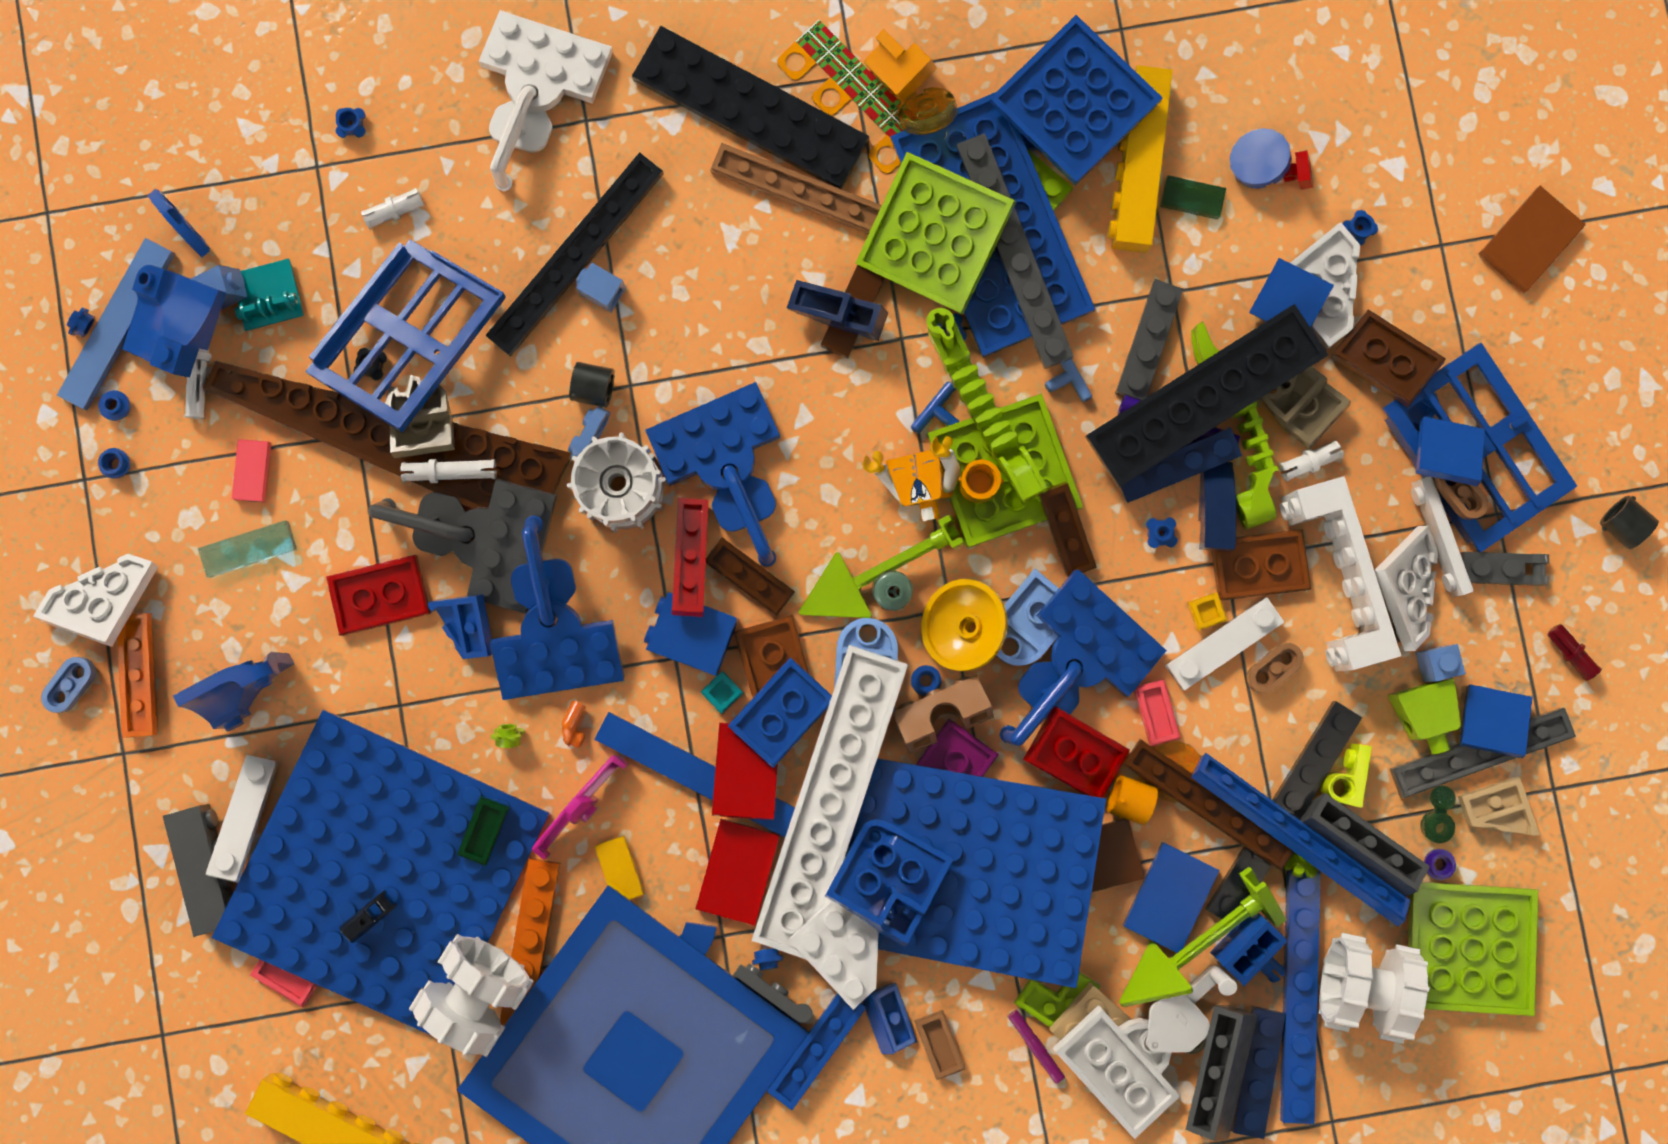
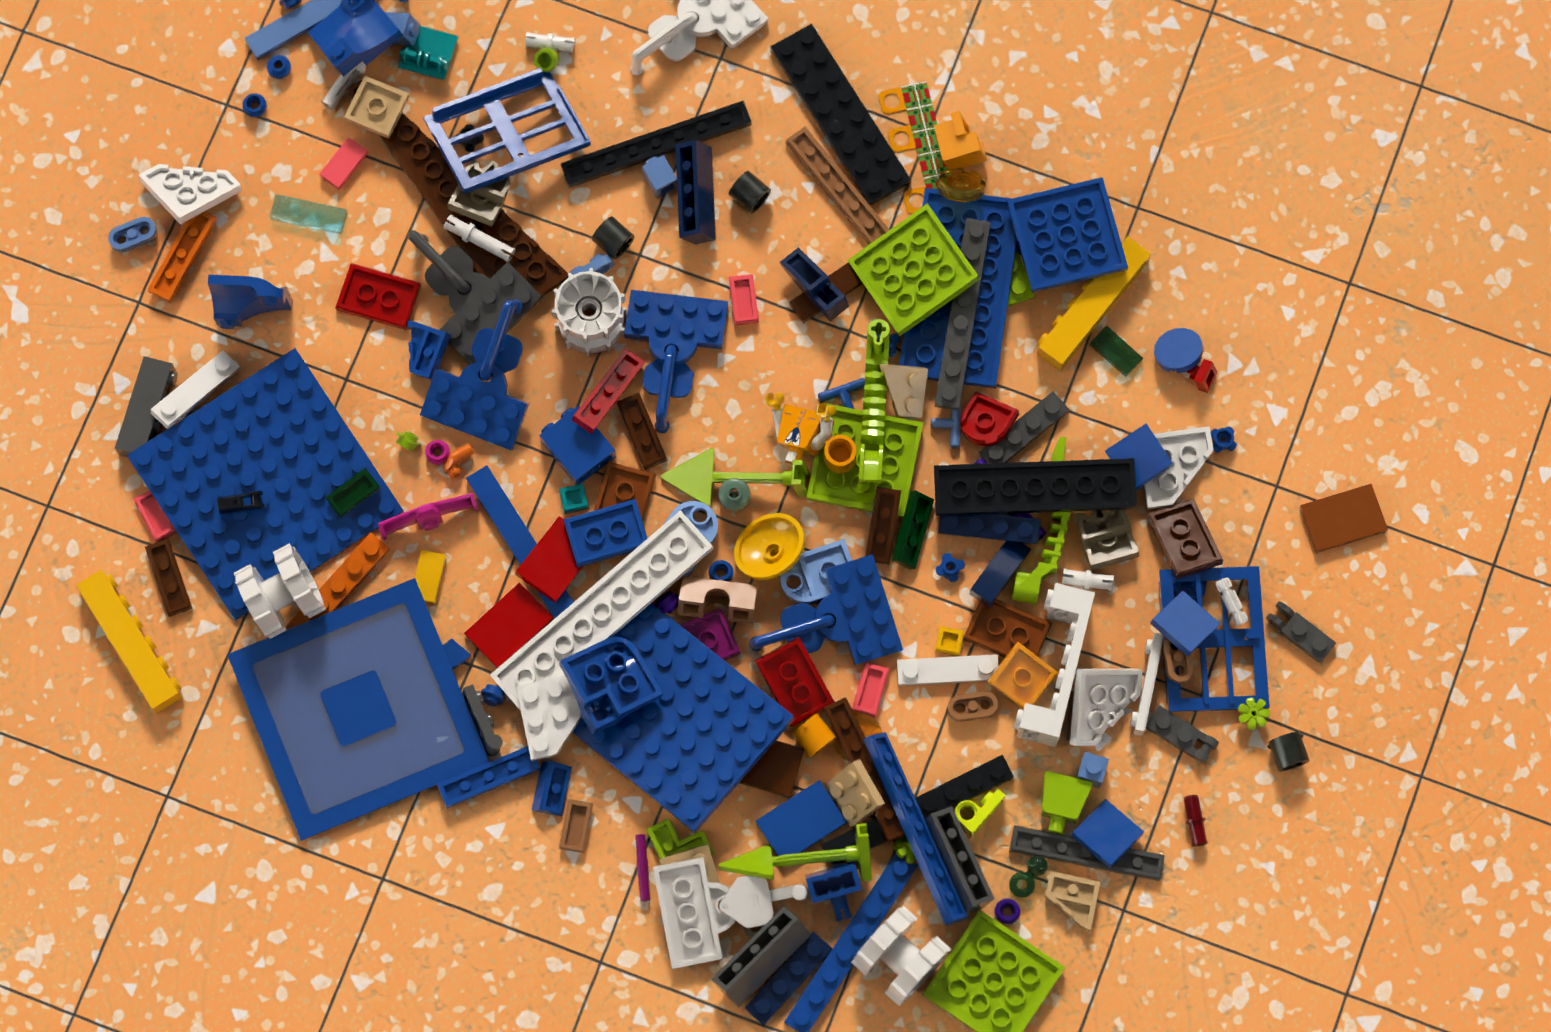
camera: 30 degrees right, 10 degrees down
none -> reddish brown tile [145,539,193,617]
none -> tan plate [344,75,409,139]
none -> dark pink plate [425,440,450,465]
none -> lime tile [534,48,559,72]
none -> dark purple plate [656,591,679,614]
none -> dark blue brick [675,140,716,245]
none -> pearl dark grey piece [729,171,771,214]
none -> coral tile [729,274,759,326]
none -> tan plate [826,759,885,828]
none -> tan wing [880,364,928,418]
none -> dark green tile [892,490,934,570]
none -> red tile [961,391,1020,446]
none -> light orange tile [987,642,1058,709]
none -> white axle [1216,577,1248,626]
none -> lime plant [1238,698,1270,730]
none -> dark grey hinge [1266,601,1336,663]

